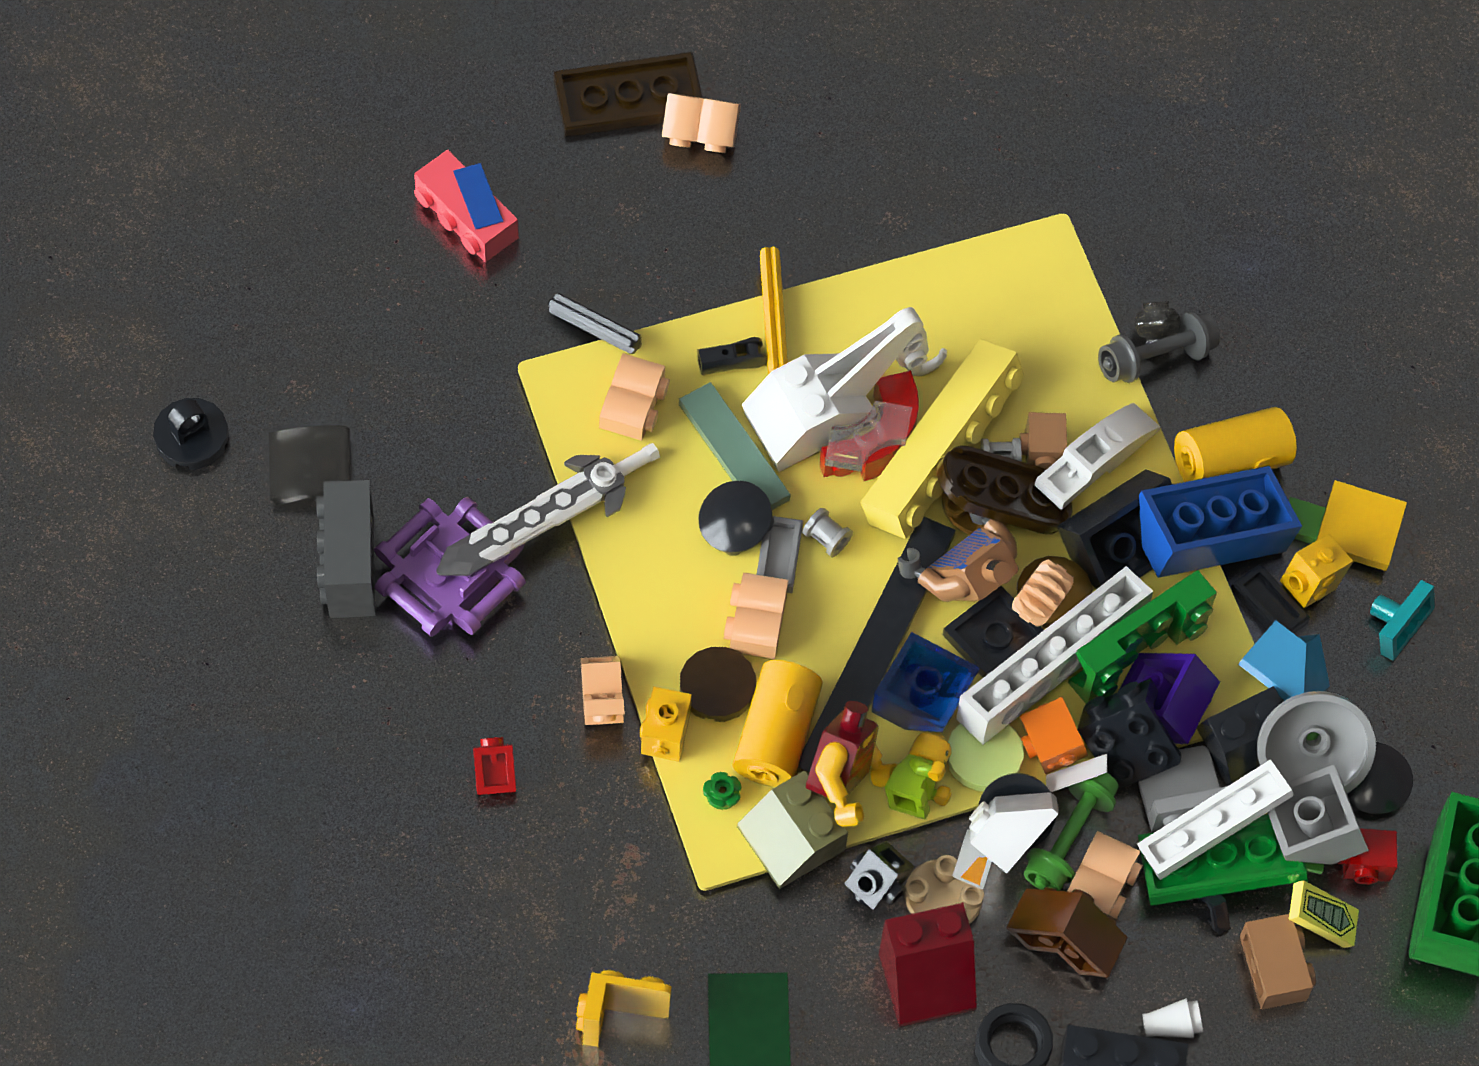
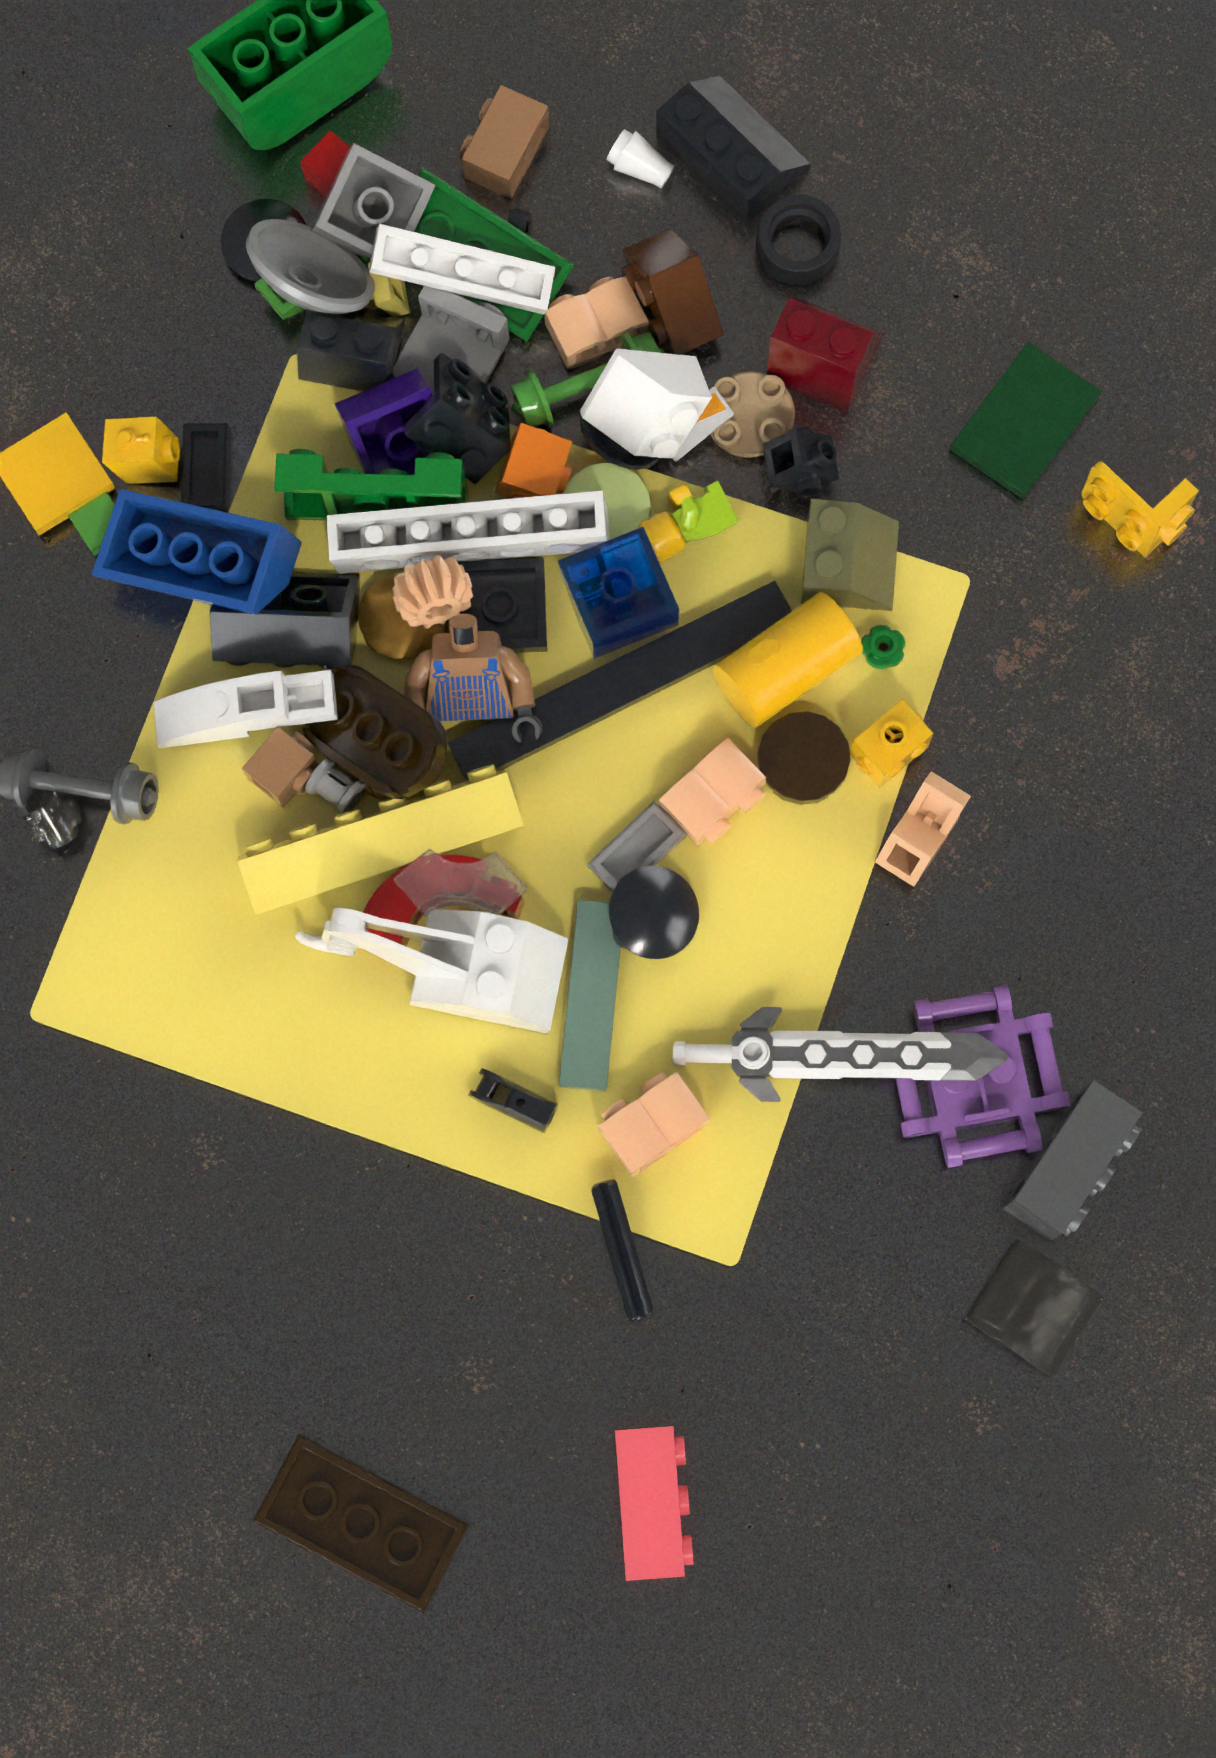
camera: 135 degrees left, 15 degrees up
black tile [153,398,229,470] -> none
blue sticker [453,163,503,229] -> none
red bracket [473,737,516,795] -> none
light nougat brick [662,93,741,153] -> none
yellow axle [760,247,788,375] -> none
light grey bush [802,508,853,557] -> none
torso [805,701,897,827] -> none
white sticker [1046,754,1107,792] -> none
yellow piece [1174,407,1297,482] -> none
dark azure slope [1238,620,1330,700] -> none
light yellow tile [1289,881,1359,948] -> none
teal tile [1370,580,1435,661] -> none

